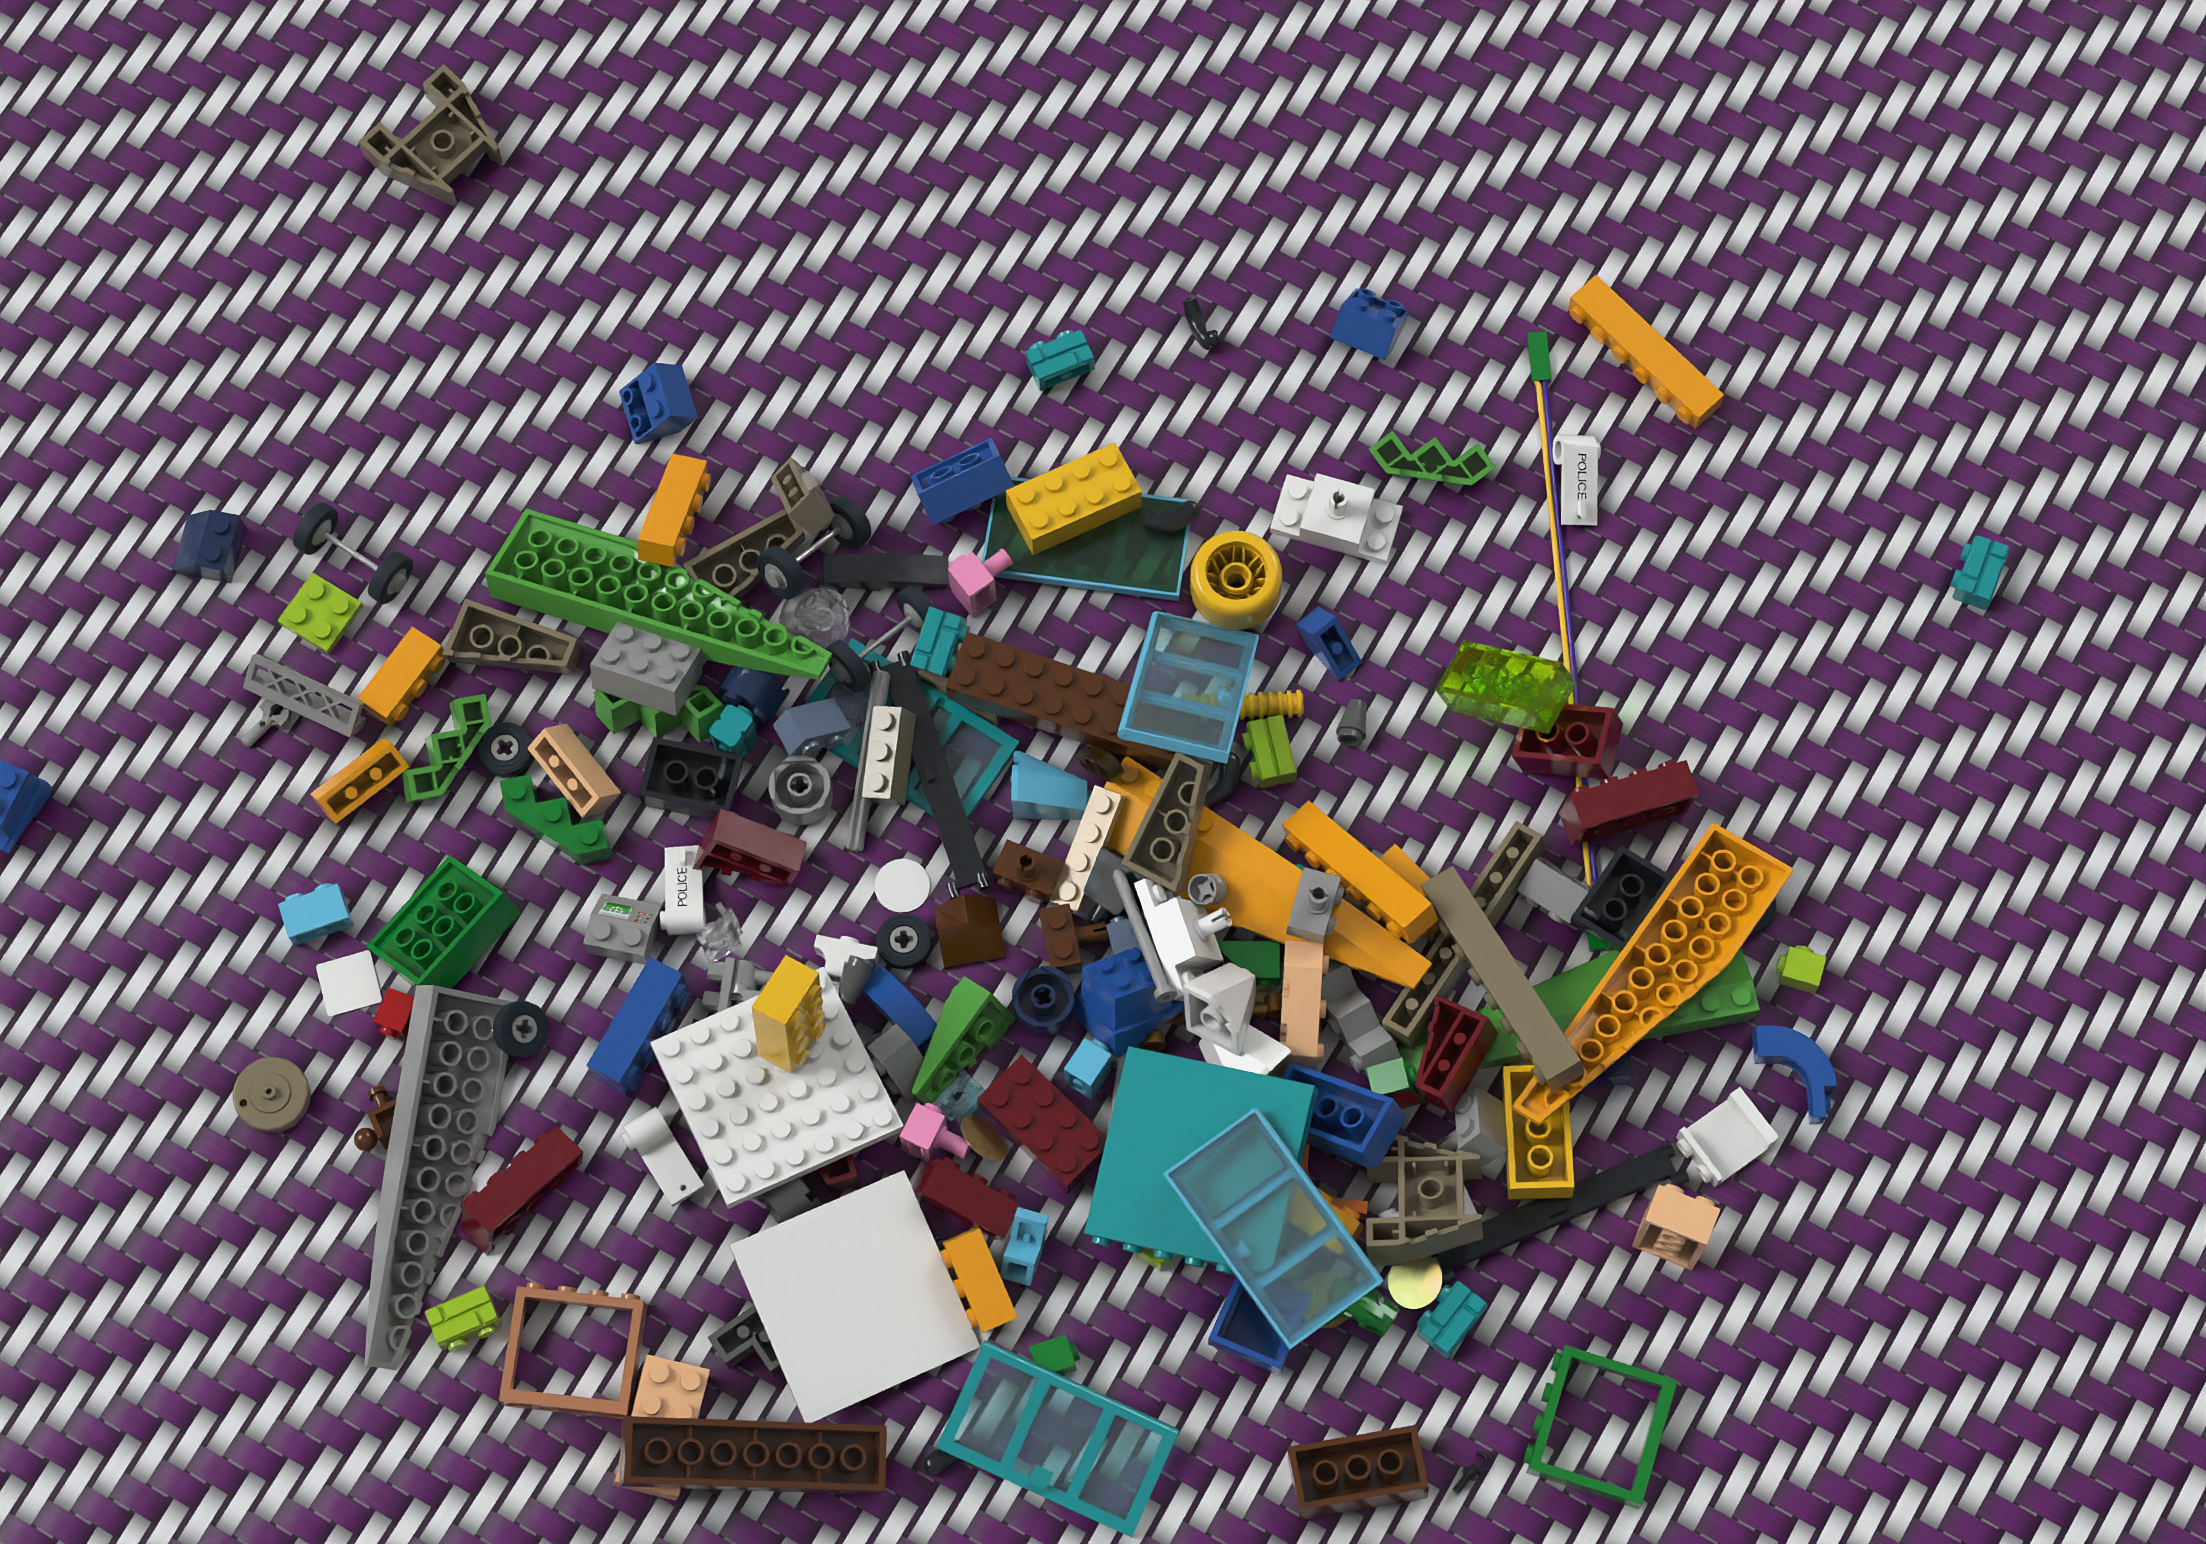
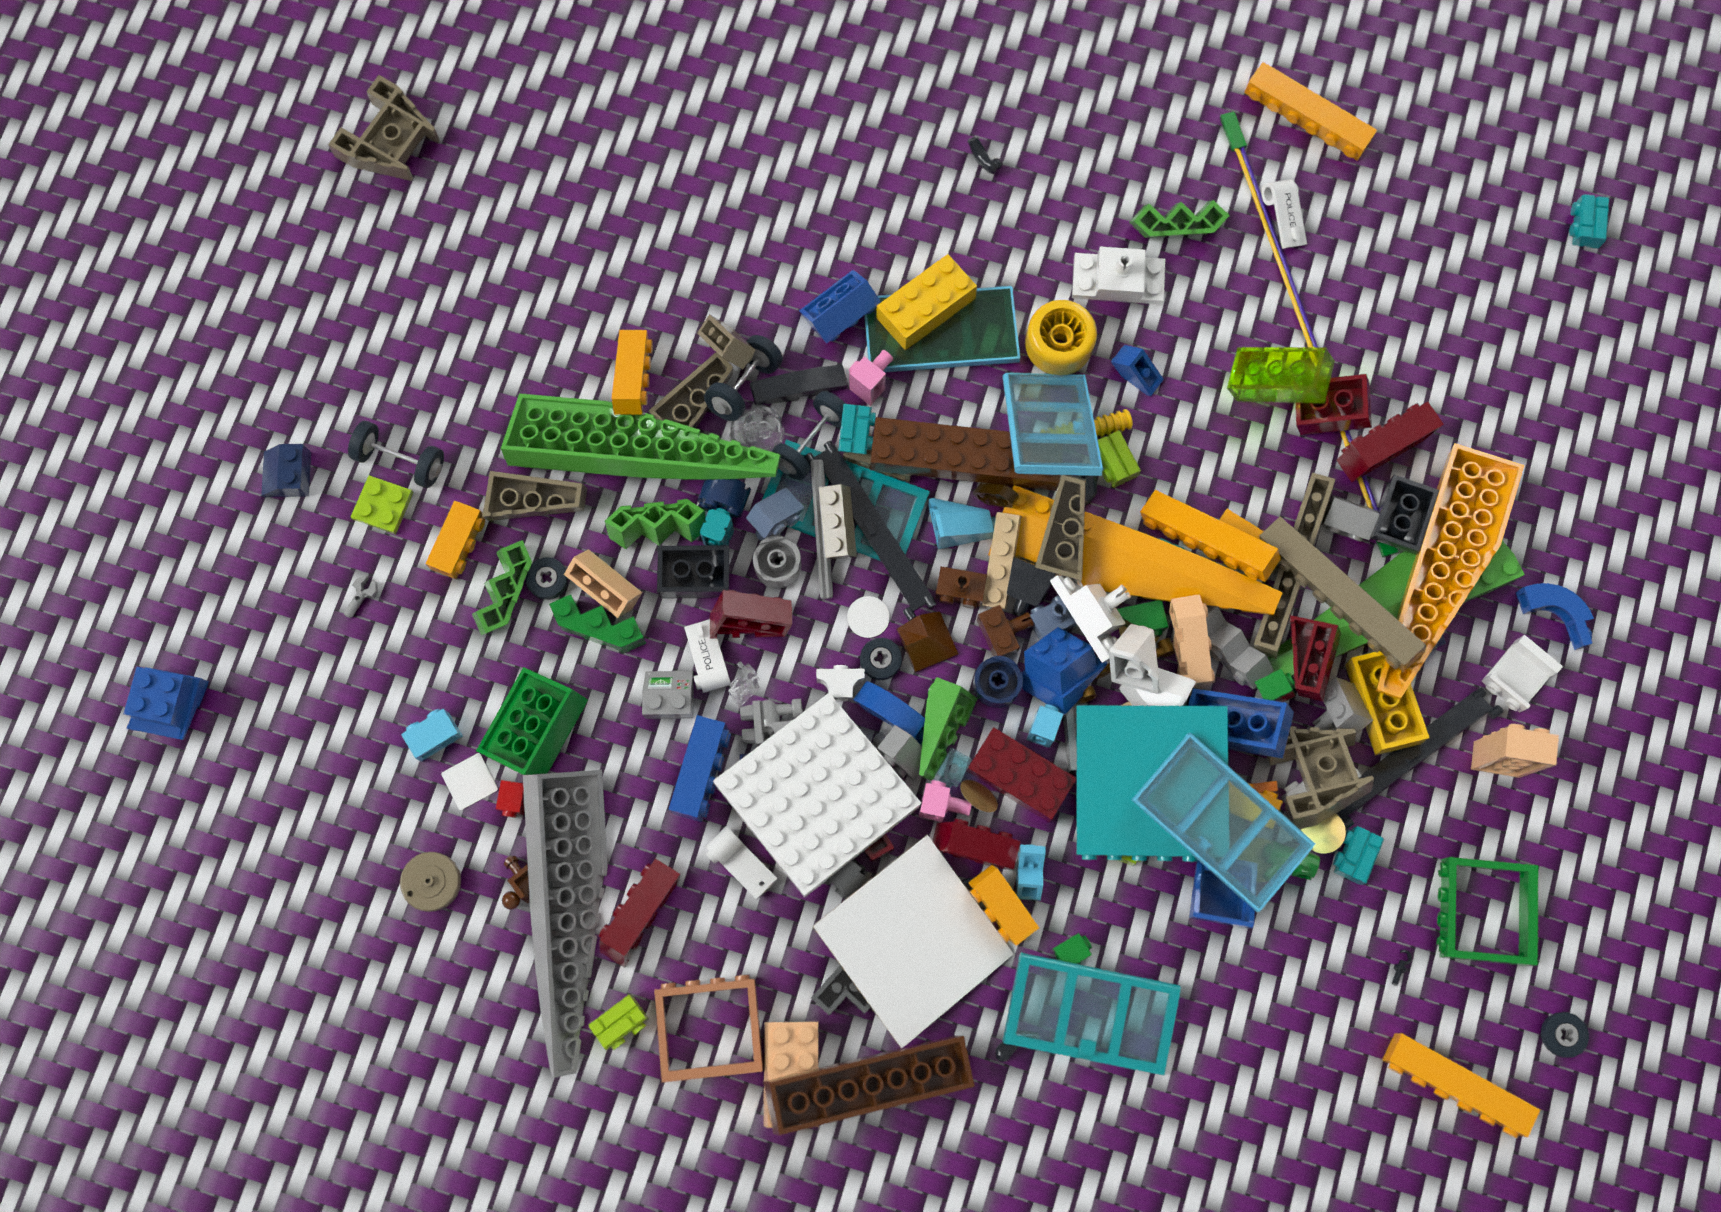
camera: 15 degrees left, 5 degrees up
light grey fence [243,654,367,737] -> none
light orange brick [310,737,410,824] -> none
black bush [493,1001,549,1057] -> none
light grey brick [590,622,703,716] -> none
blue slope [619,362,698,444] -> none
yellow brick [752,955,826,1074] -> none
dark grey cone [838,955,874,1004] -> none
teal brick [1025,330,1095,391] -> none
light grey bar [1112,868,1177,1003] -> none
black arm [1143,500,1200,534] -> none
light grey wheel [1187,873,1228,905] -> none
light grey brick [1286,867,1345,944] -> none
reddish brown brick [1288,1425,1429,1520] -> none
blue slope [1330,288,1411,360] -> none
dark grey cone [1336,699,1367,747] -> none
lime brick [1775,945,1826,994] -> none

